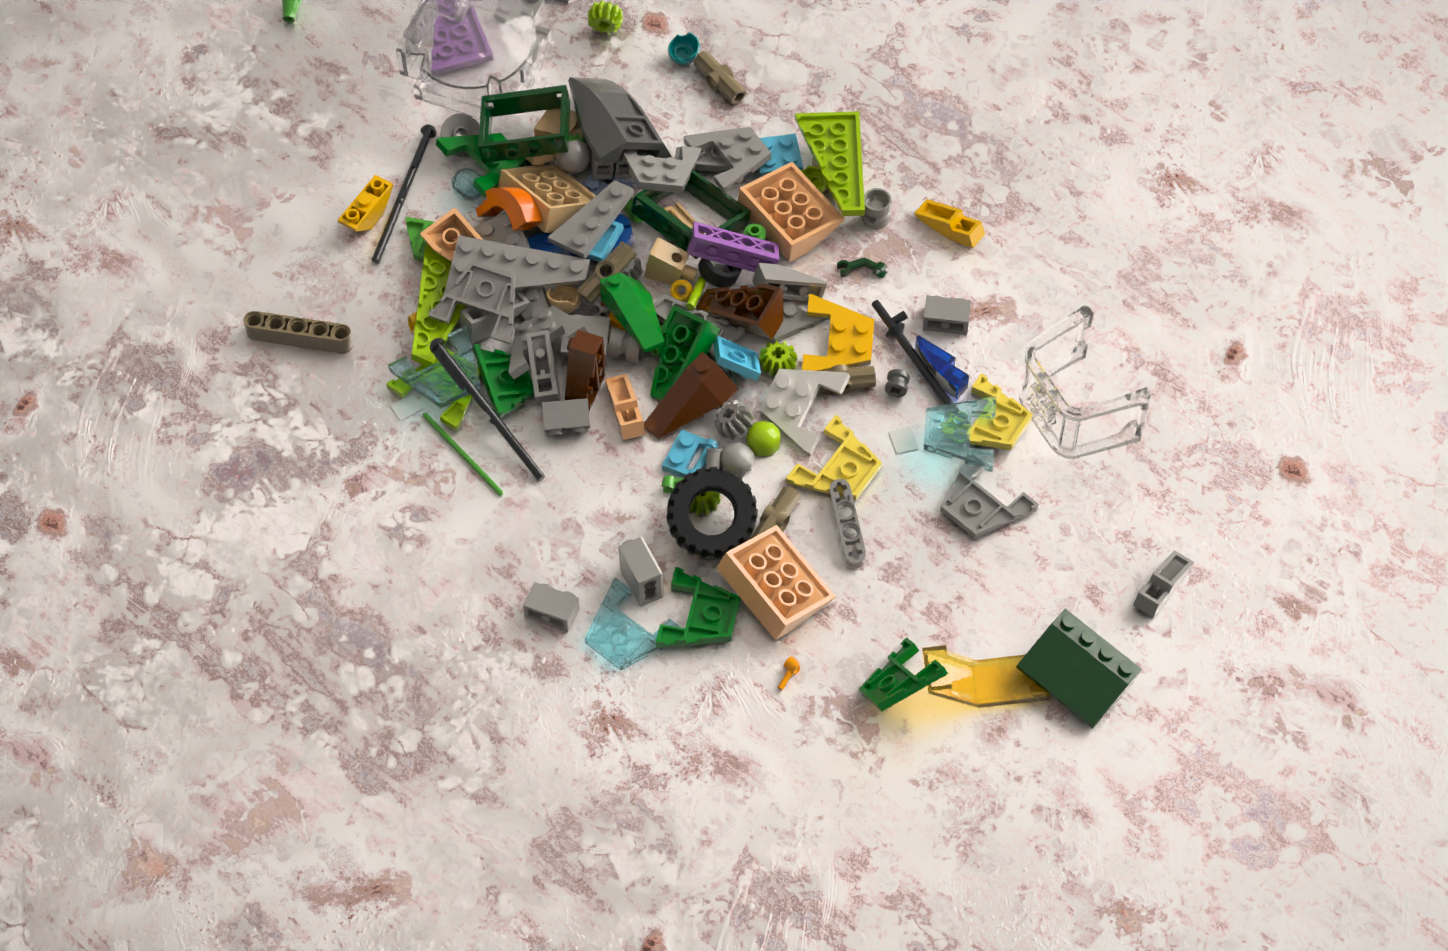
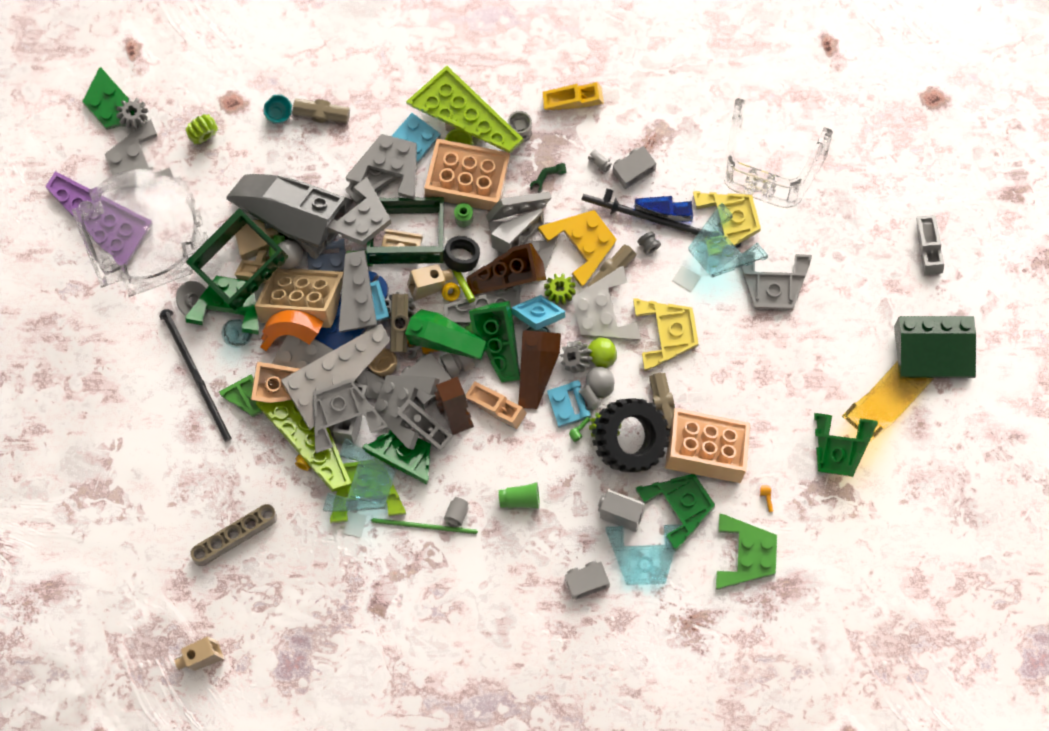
camera: 40 degrees left, 15 degrees up
yellow slope [338,175,393,231] -> none
black bar [429,338,545,482] -> none
light grey brick [542,398,590,435] -> none
medium lavender fence [687,221,779,272] -> none
light grey beam [830,479,866,567] -> none
none -> tan torso [174,636,224,671]
none -> light grey brick [444,497,469,528]
none -> light grey wing [486,192,552,222]
none -> bright green plant [499,482,540,509]
none -> light grey pin [588,149,612,172]
none -> bright green wing [716,514,777,590]

